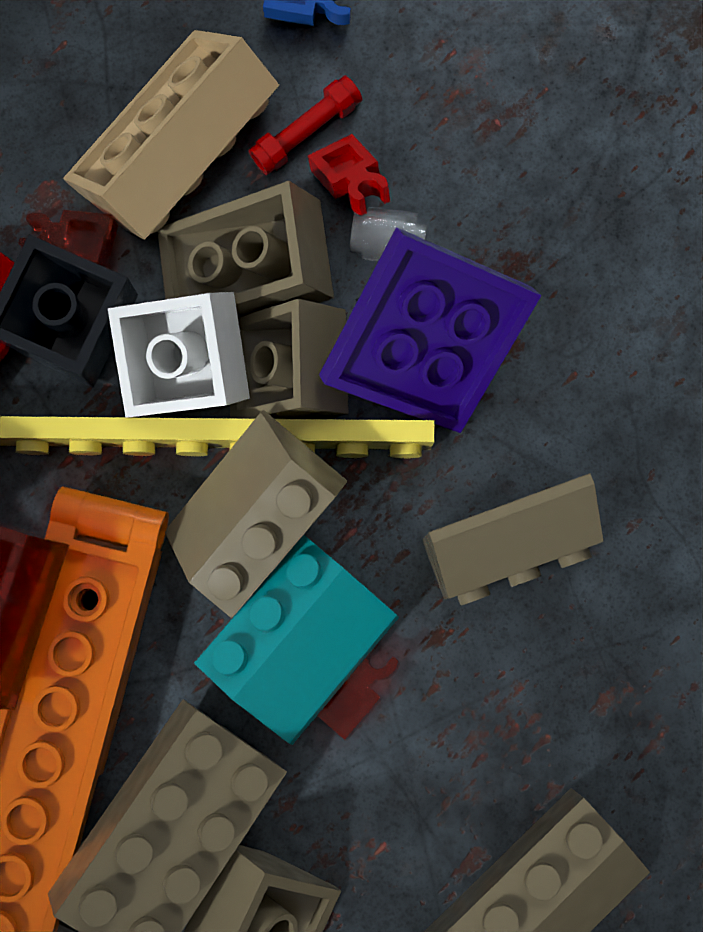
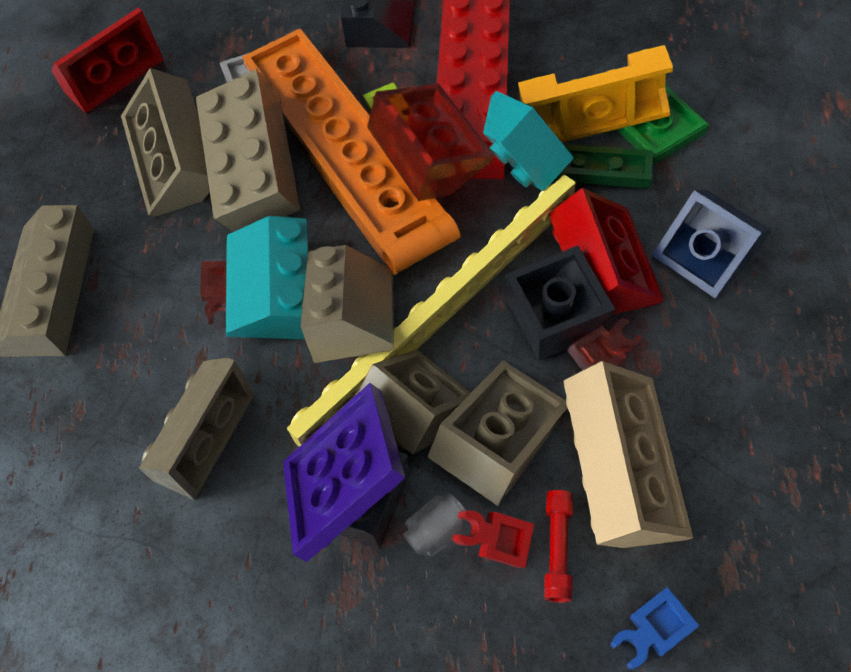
camera: 140 degrees right, 20 degrees down
white brick [108,292,250,418] -> none

